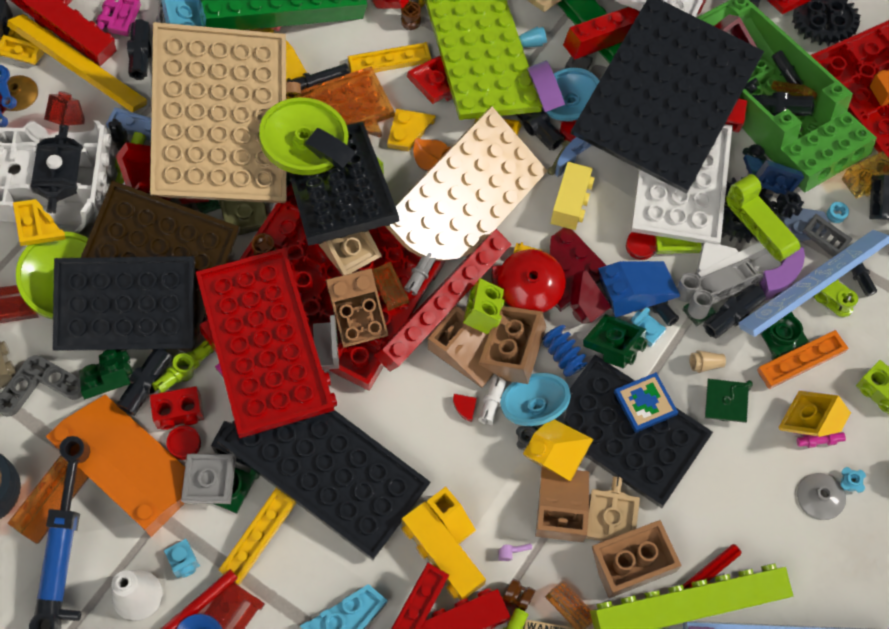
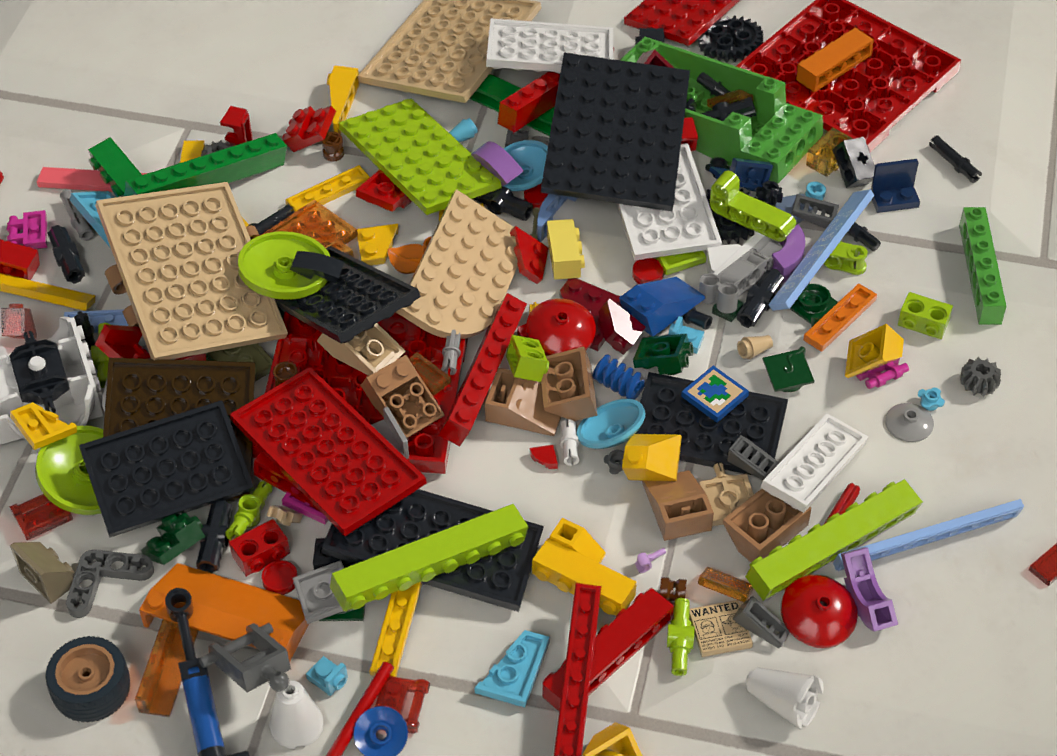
camera: 20 degrees left, 15 degrees down
none -> dark grey piece [199,623,291,693]
none -> tan plate [266,505,303,526]
none -> lime brick [330,504,528,612]
none -> red wing [510,226,549,284]
none -> dark grey slope [727,435,779,480]
none -> white plate [760,413,868,513]

